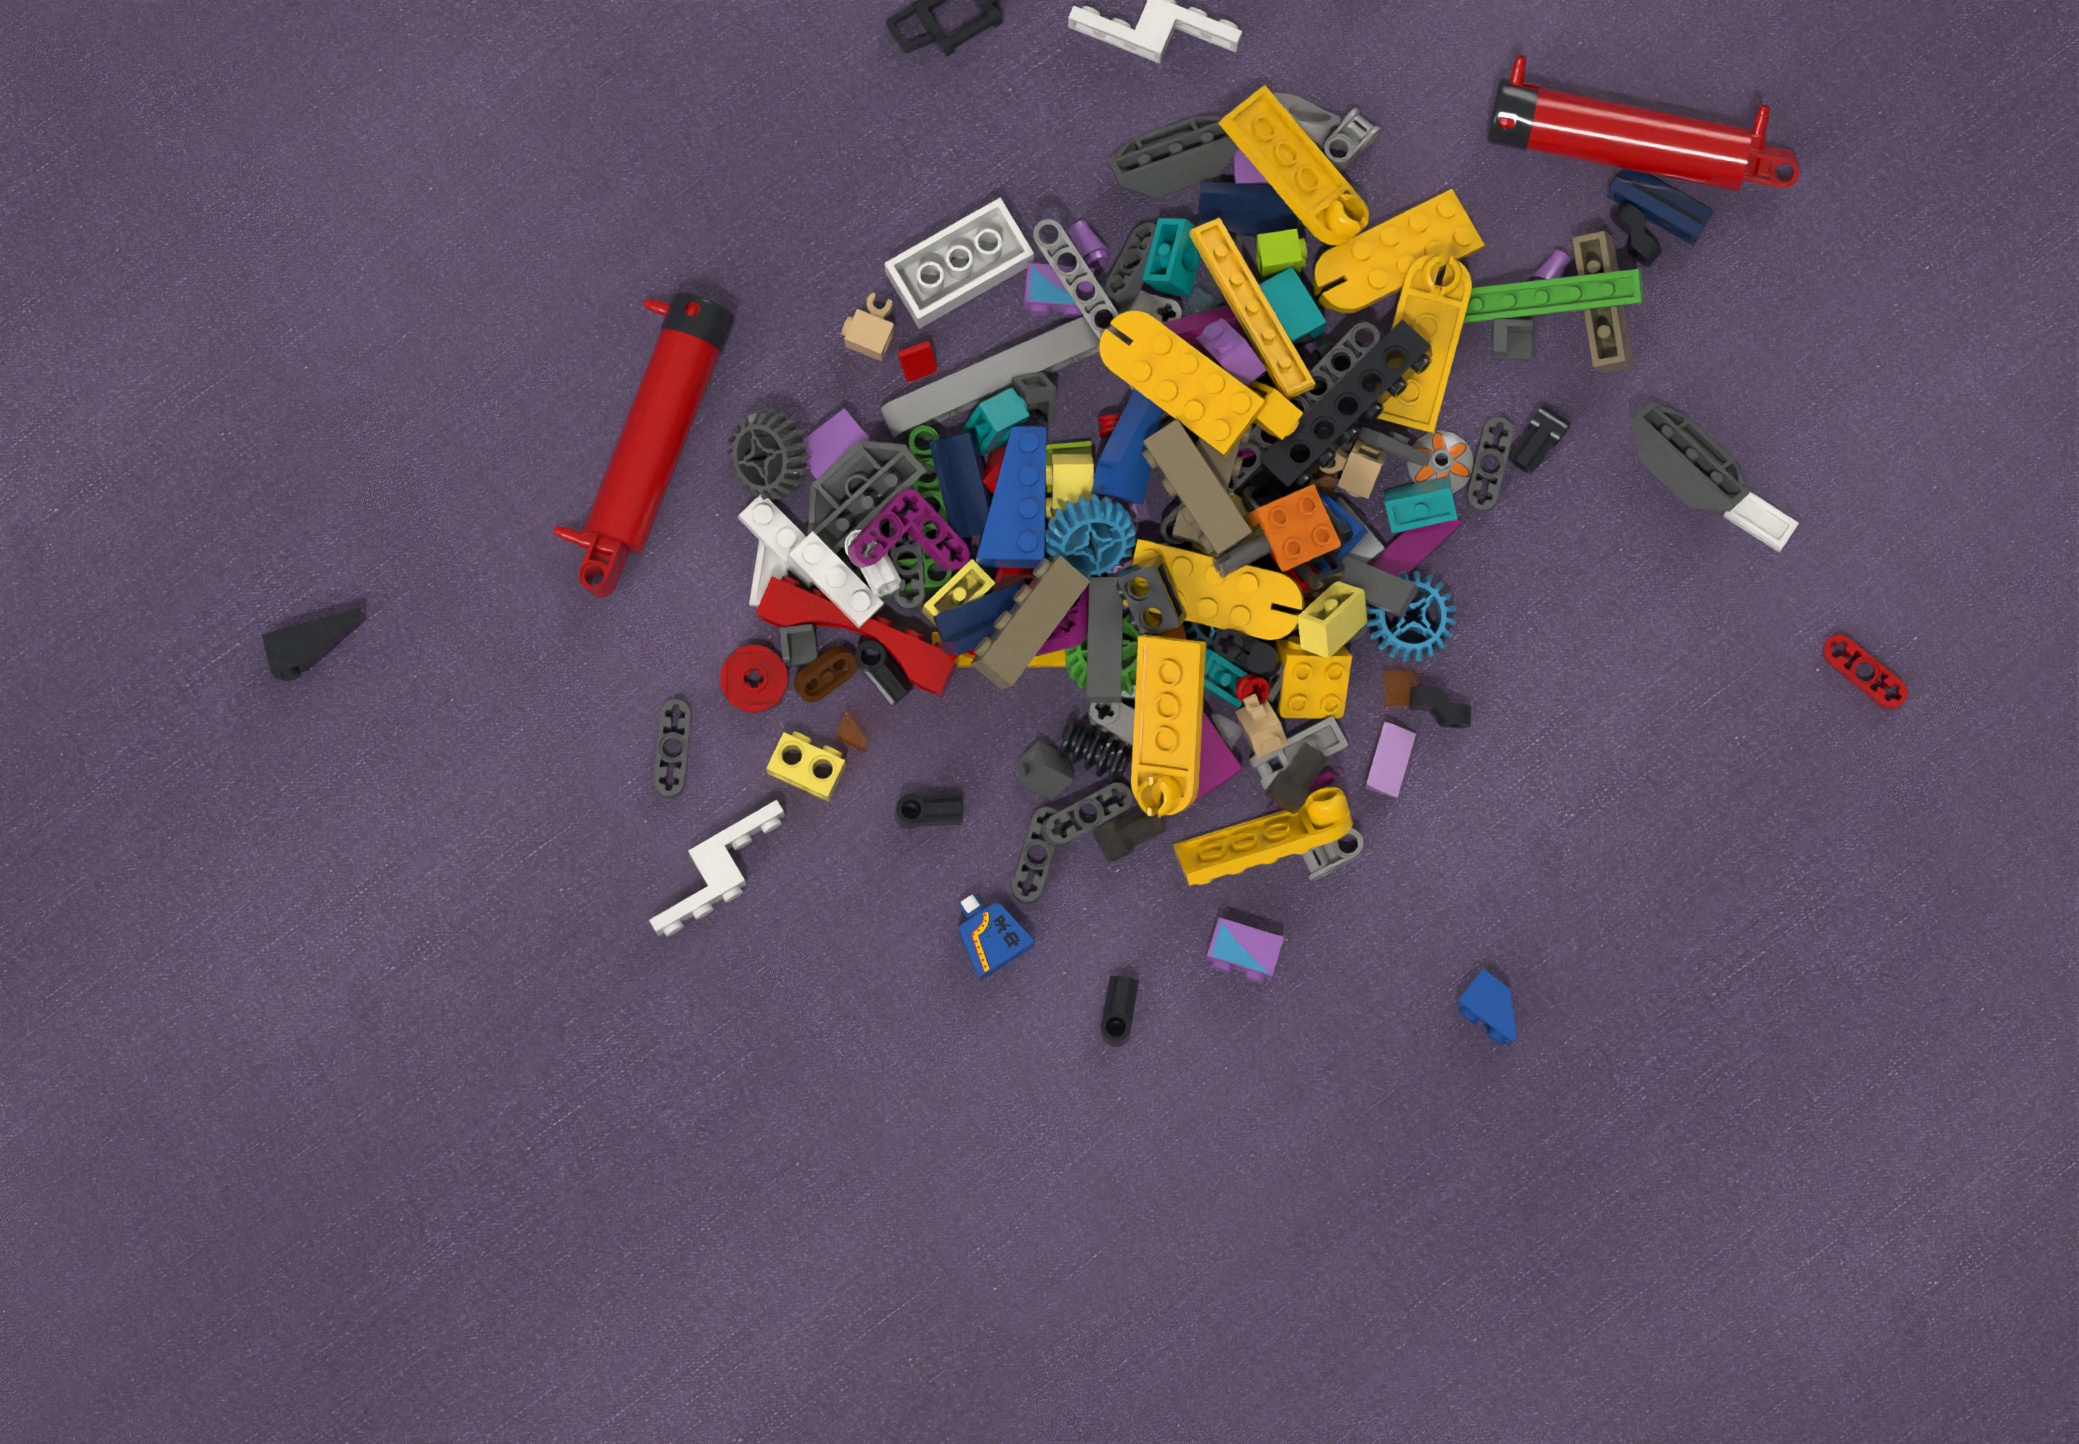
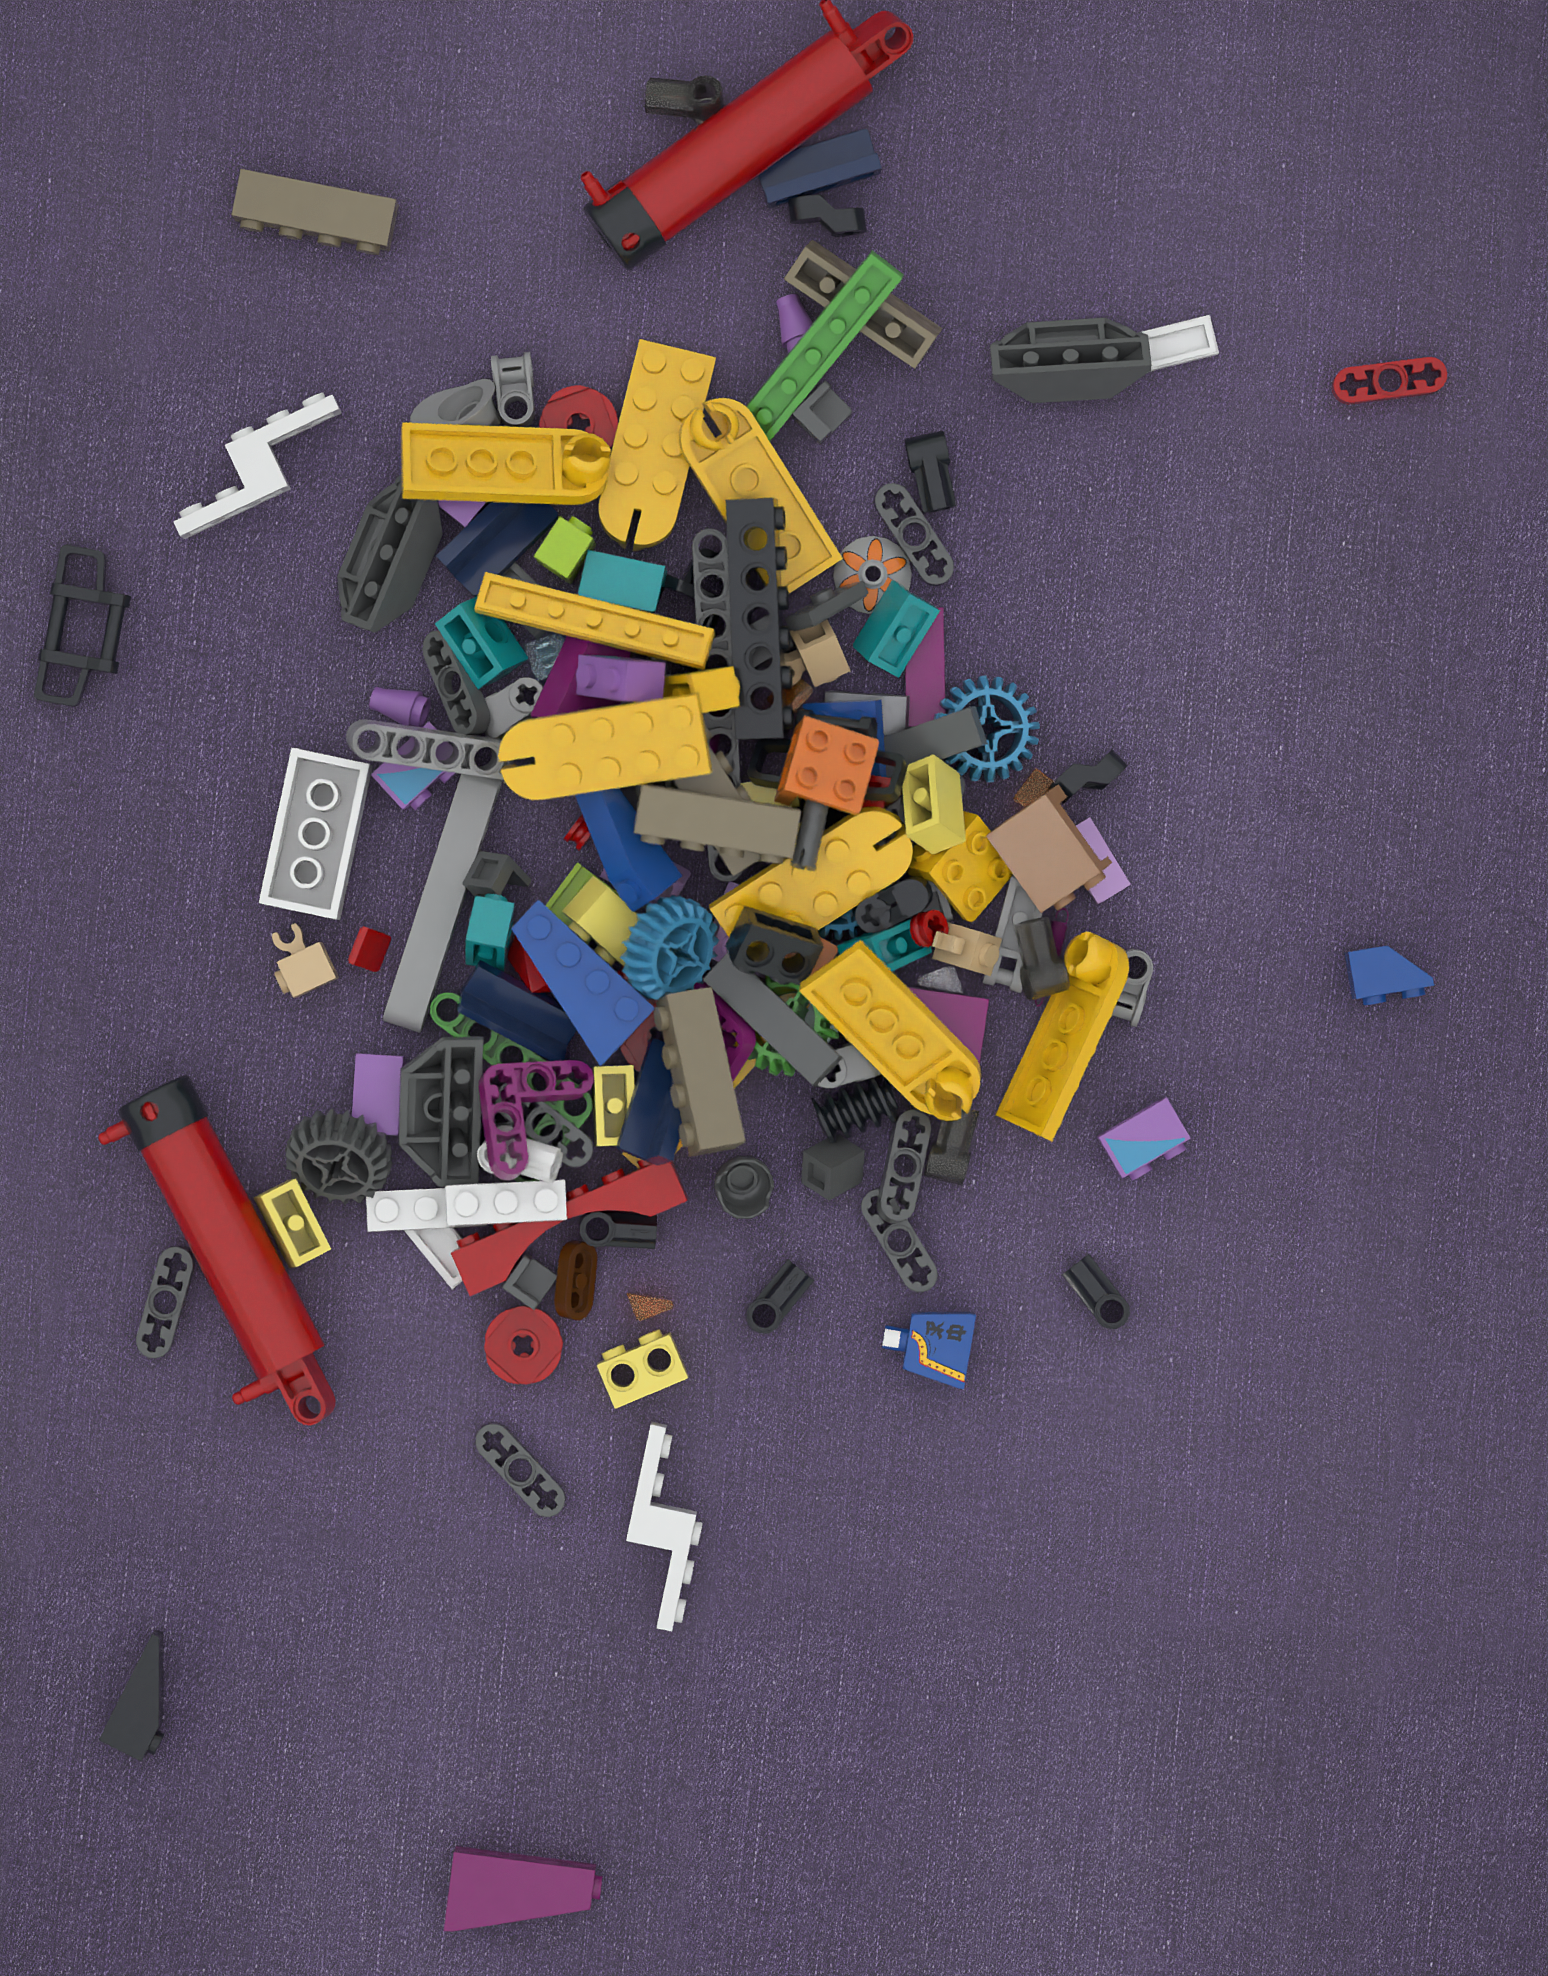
camera: 50 degrees left, 10 degrees up
none -> dark grey beam [136,1246,195,1358]
none -> light yellow brick [254,1178,331,1268]
none -> magenta slope [444,1846,603,1932]
none -> red plate [539,385,618,449]
none -> clear smoke piece [645,75,725,125]
none -> dark grey hair [714,1156,774,1219]
none -> medium nougat panel [986,785,1112,913]

